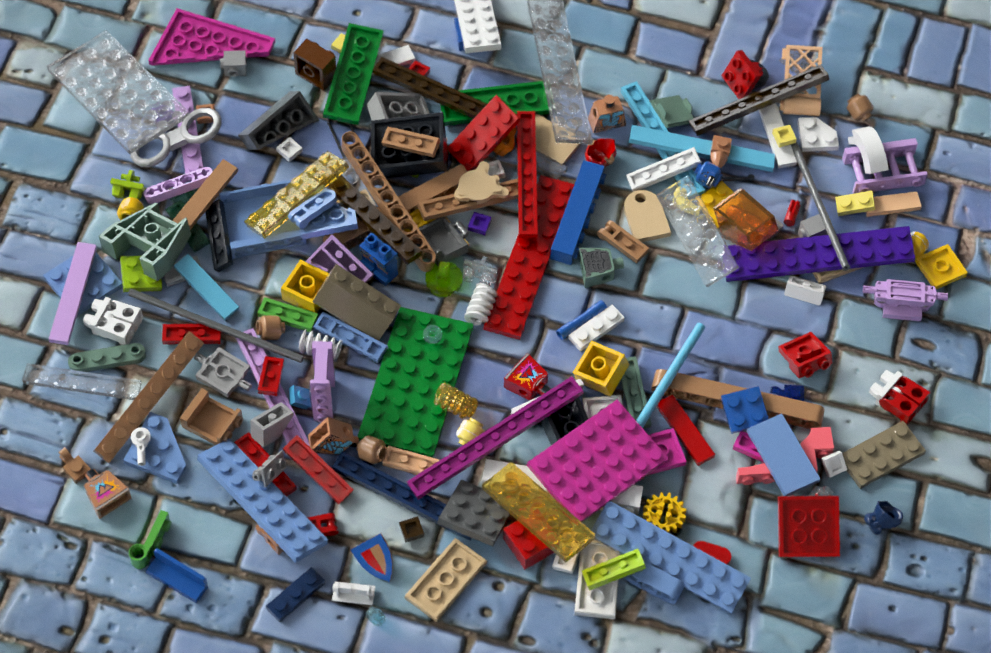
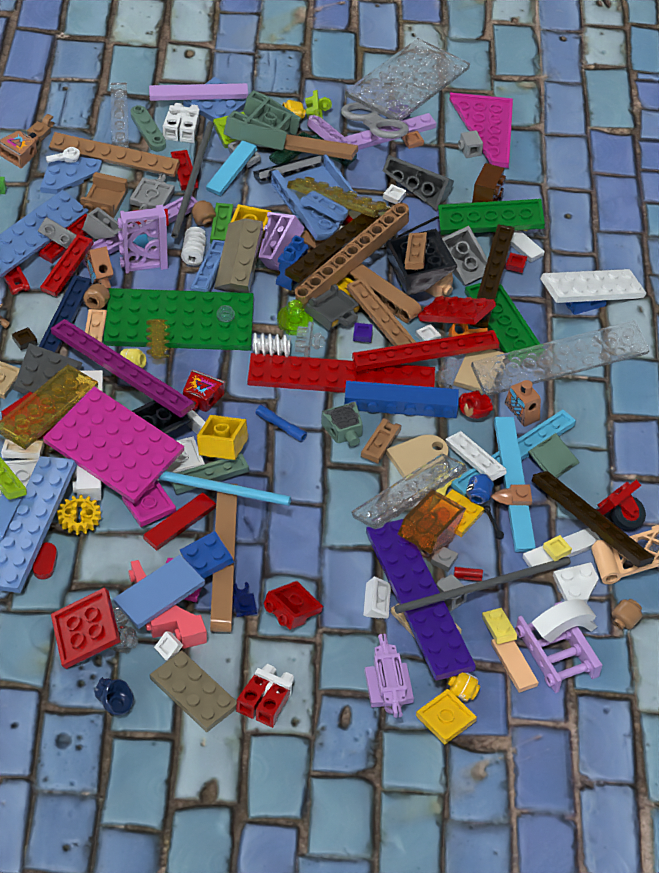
camera: 75 degrees right, 10 degrees down
tan tile [454,161,509,204] -> none
white plate [568,305,625,352] -> none

